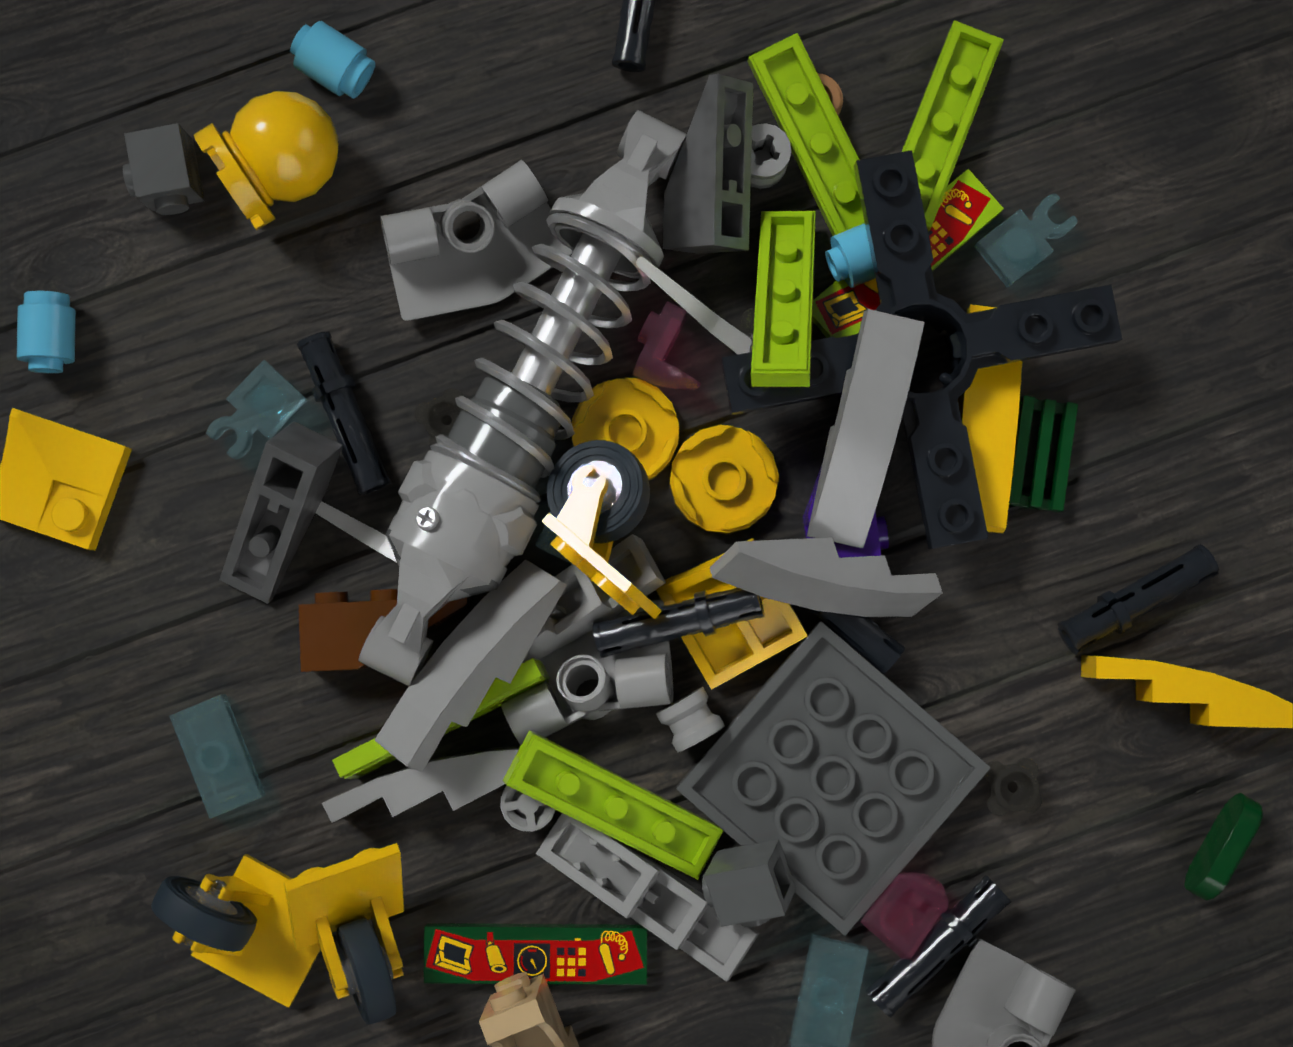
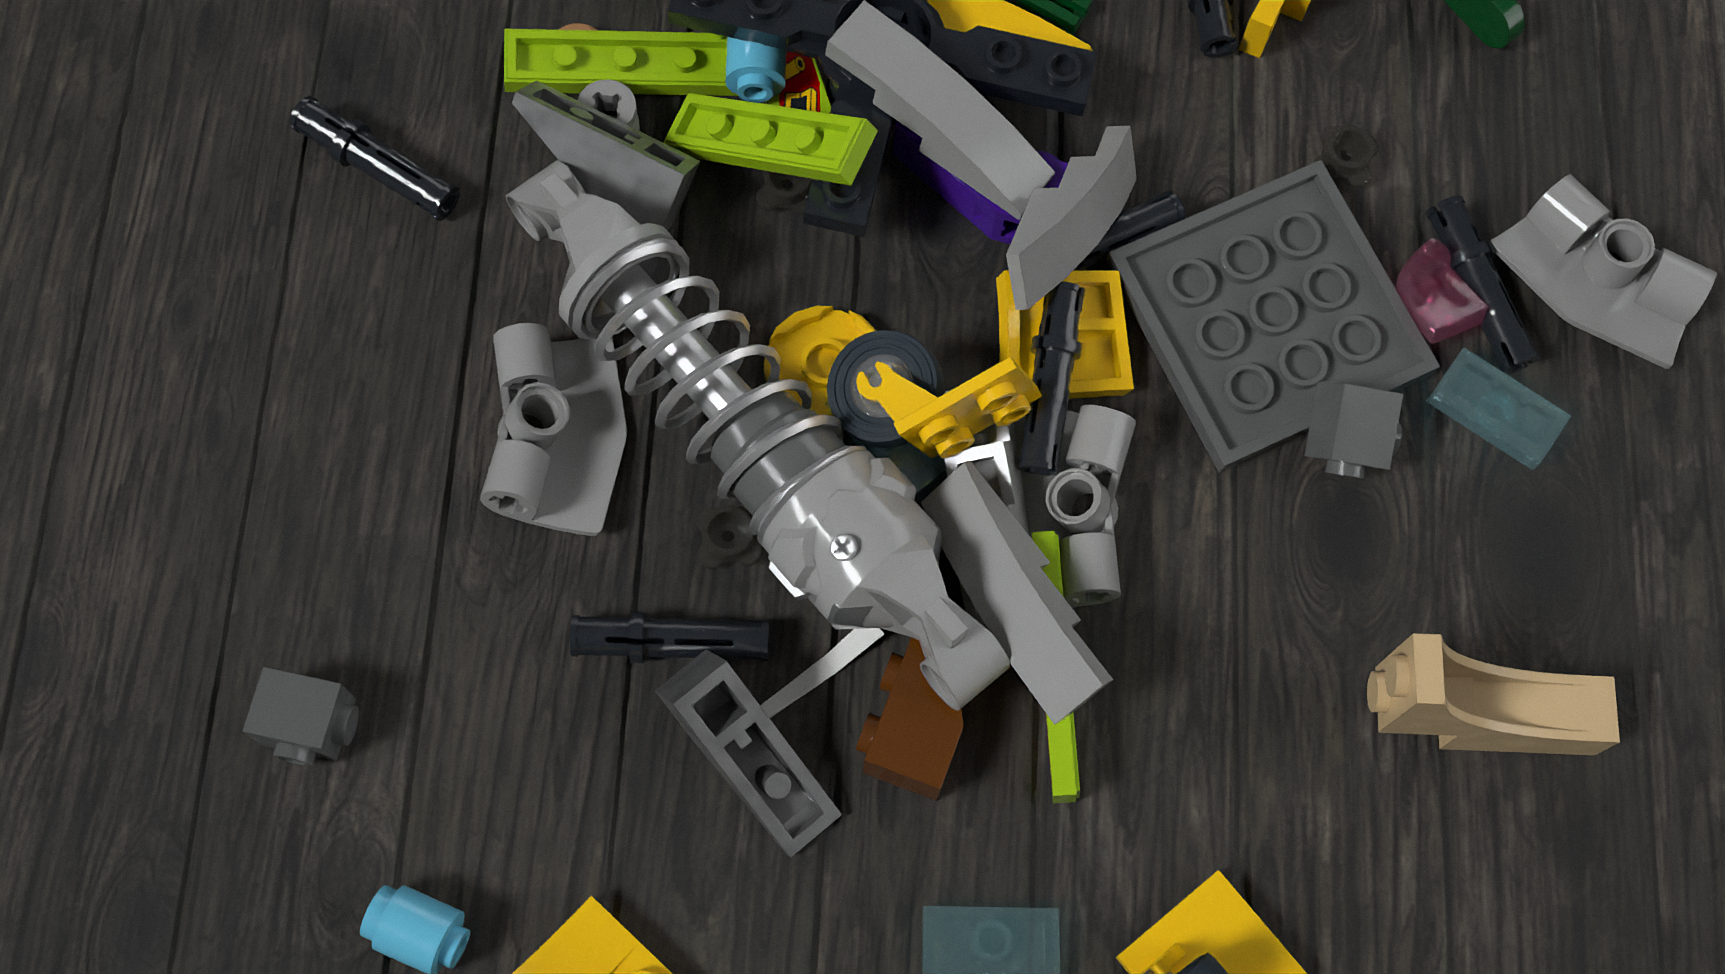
camera: 70 degrees left, 15 degrees down
yellow tile [194,91,338,230] -> none
clear light blue plate [206,360,308,460] -> none
yellow plate [284,843,404,1025] -> none
medium azure brick [290,21,375,99] -> none
light grey slope [322,746,520,823] -> none
tile [424,923,647,985] -> none
light grey wheel [500,786,556,832] -> none
lime tile [502,730,724,880] -> none
light grey slope [536,813,759,982] -> none
clear pink plate [633,301,701,390] -> none
white sticker [636,256,753,354] -> none
light grey wheel [656,687,725,753] -> none
yellow tile [670,424,779,534] -> none

